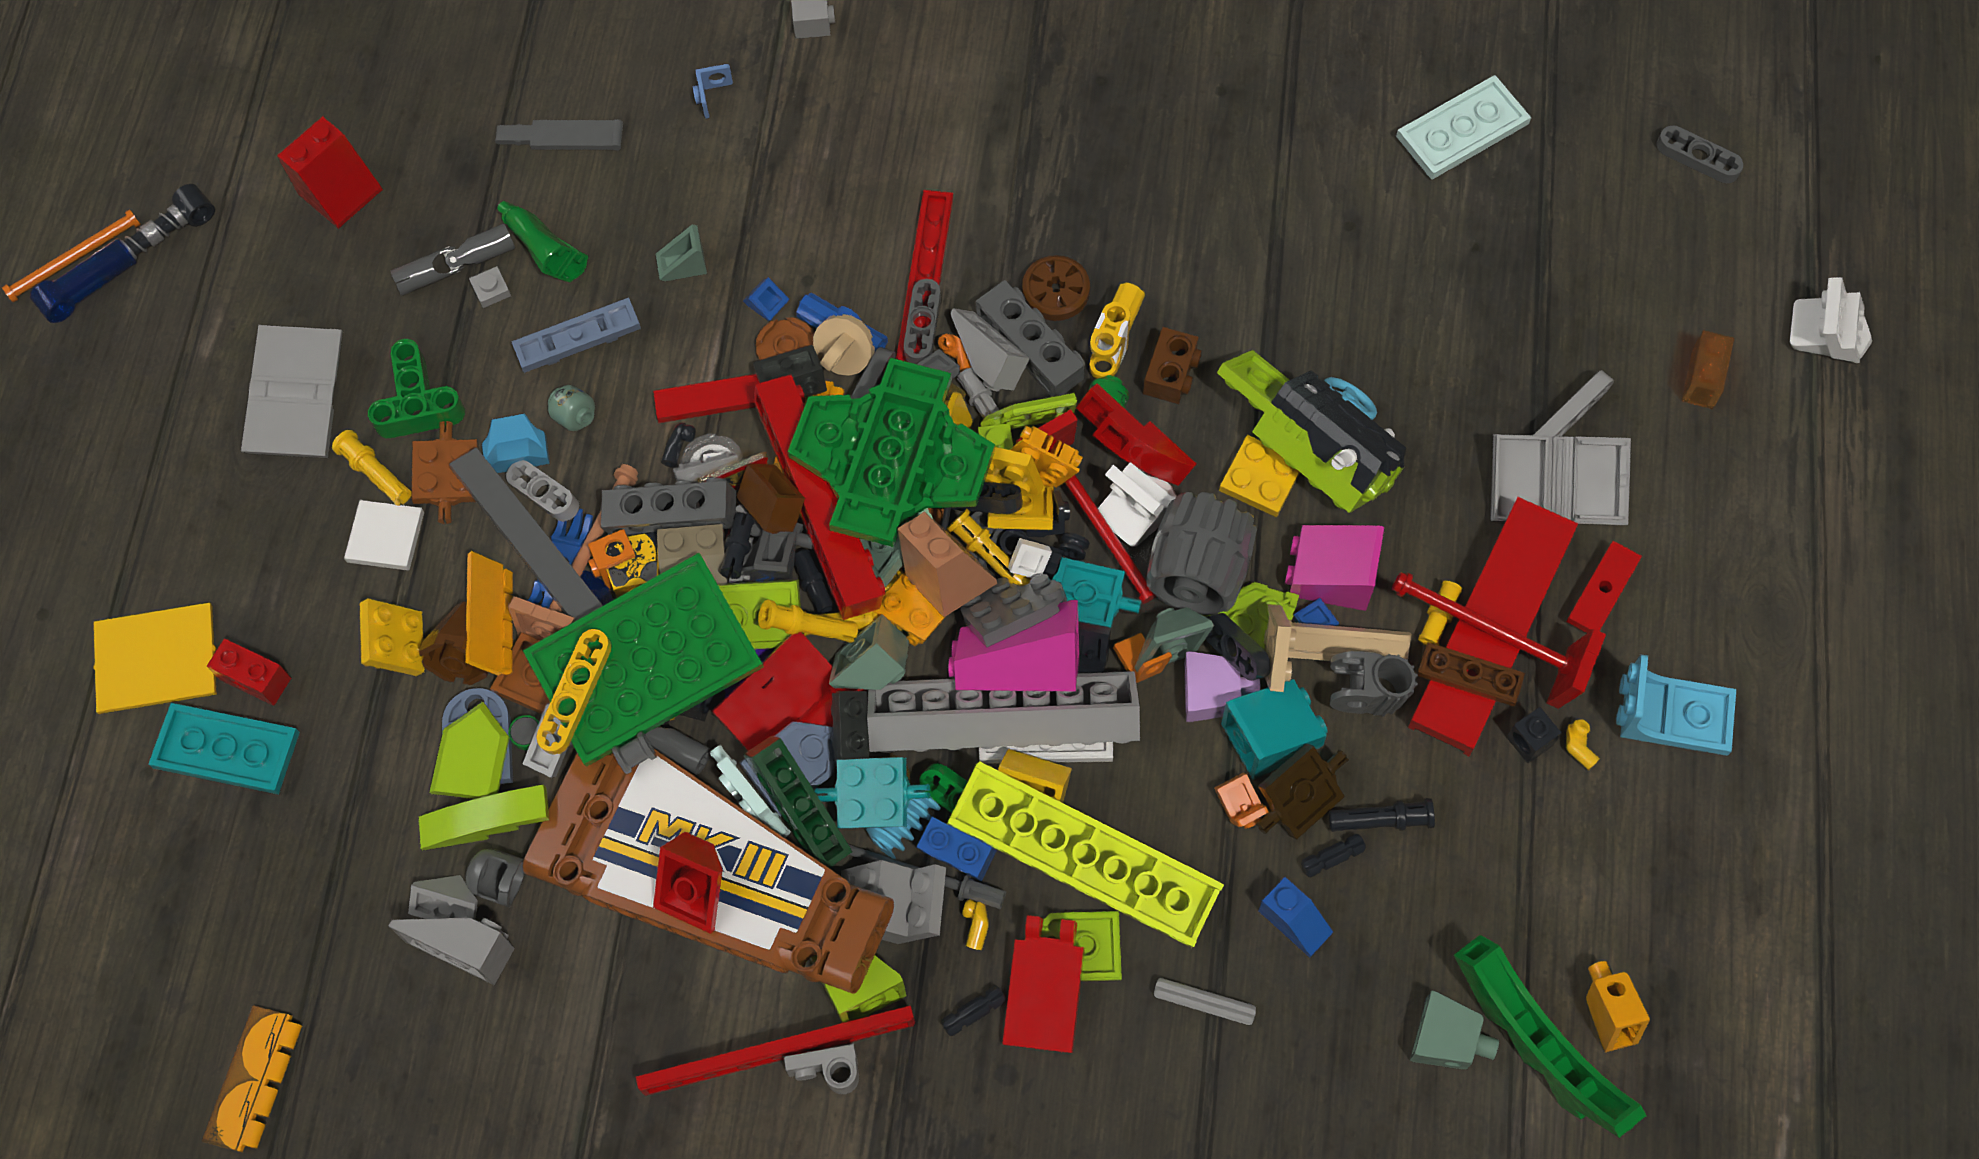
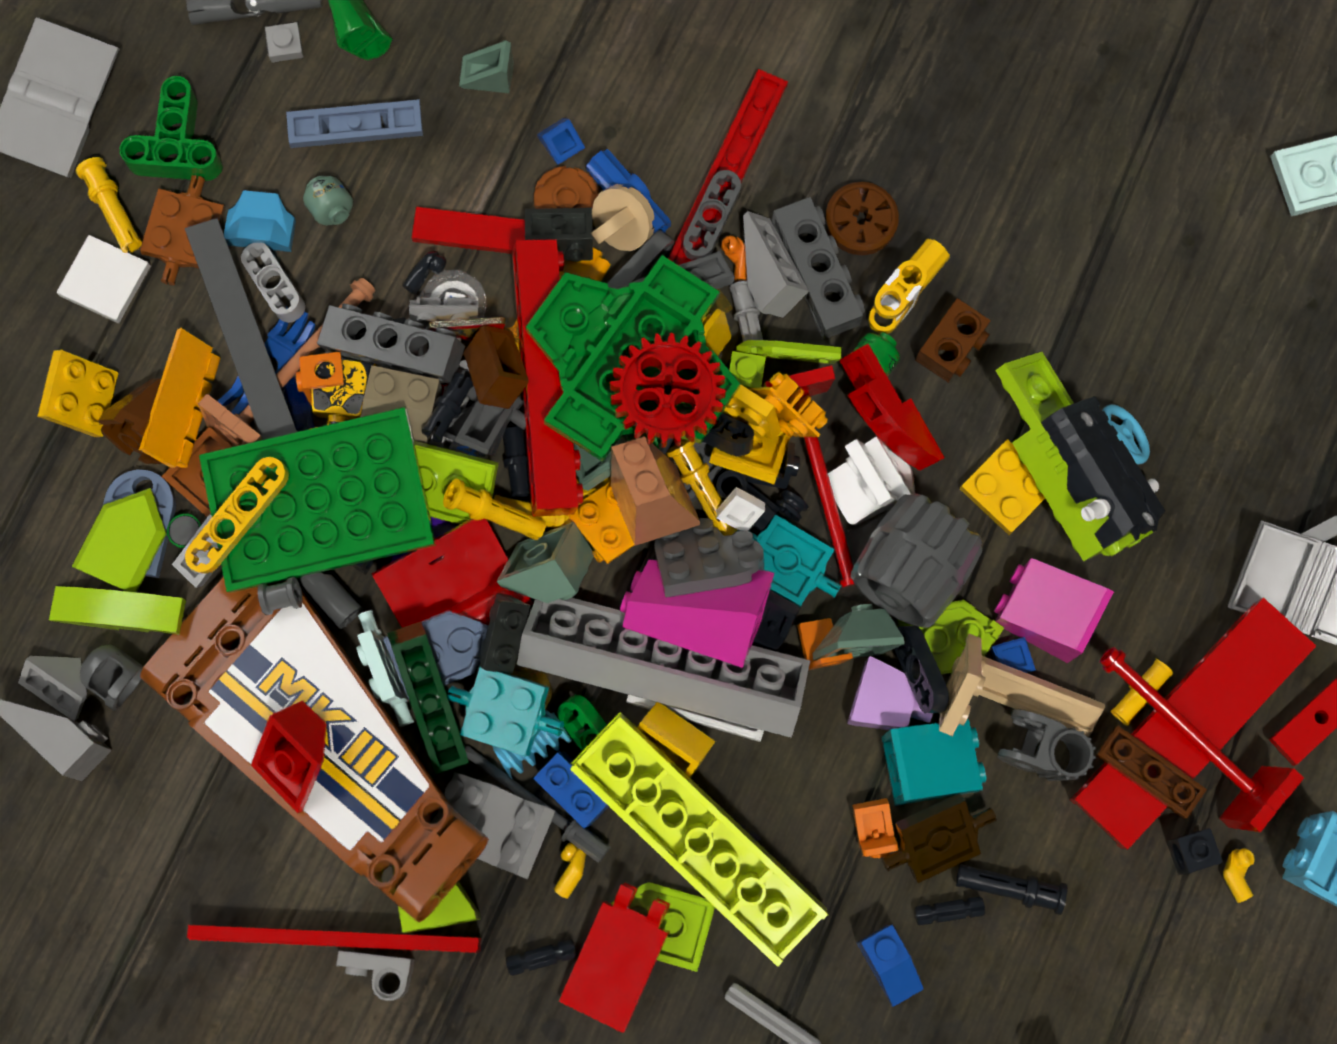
camera: 10 degrees right, 10 degrees up
none -> red gear [610,333,726,448]

